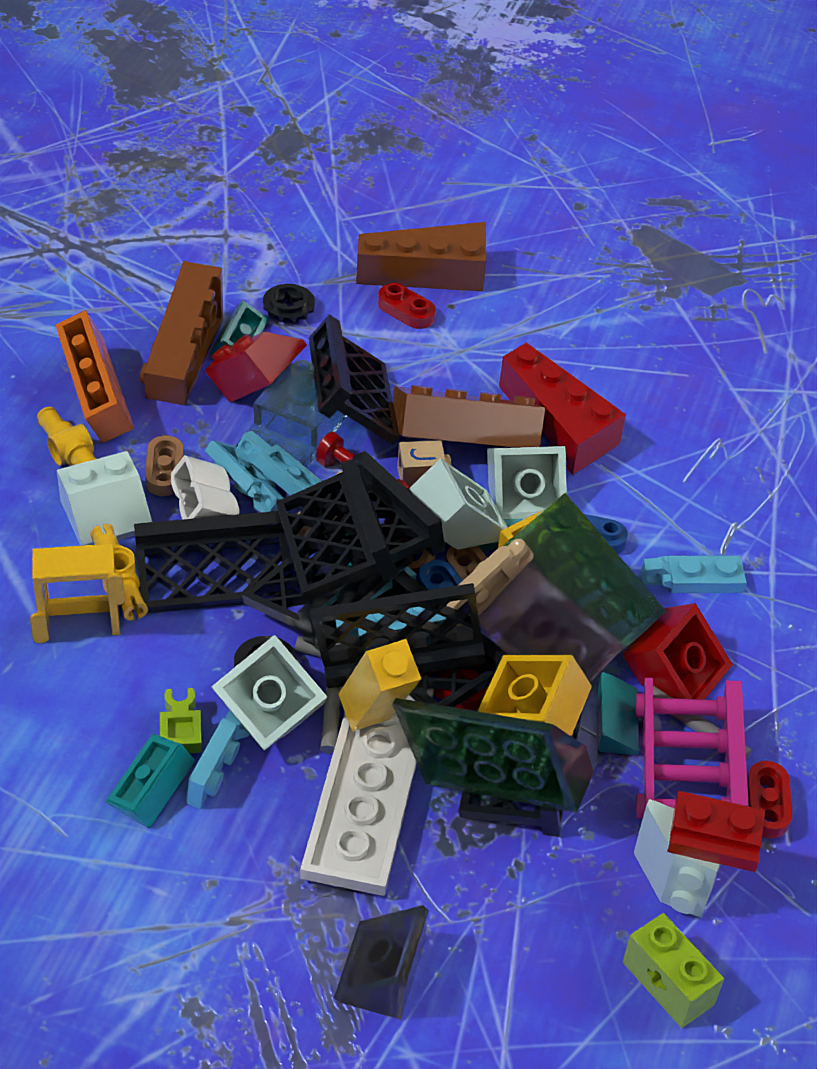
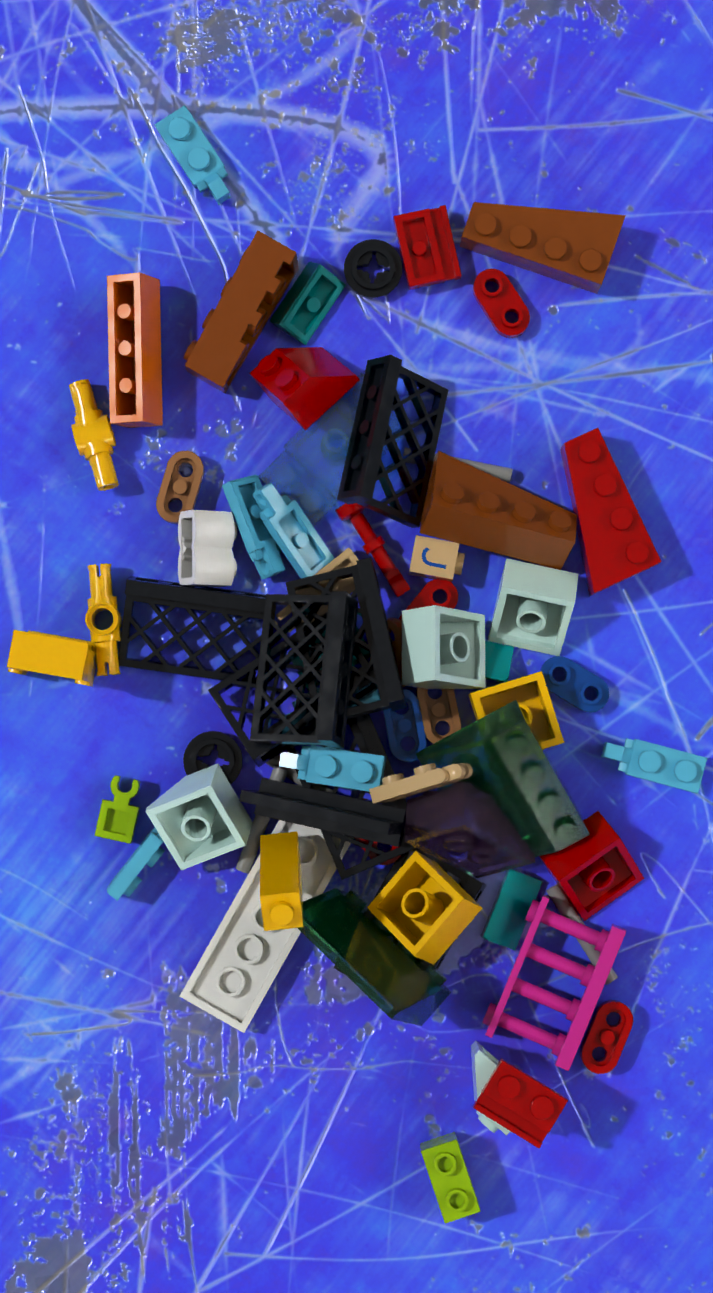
camera: 25 degrees right, 40 degrees up
light aqua slope [57,451,152,546] -> none
teal slope [105,733,194,828] -> none
clear smoke slope [334,905,429,1020] -> none
none -> medium azure hinge [154,105,231,205]
none -> red plate [393,205,462,290]

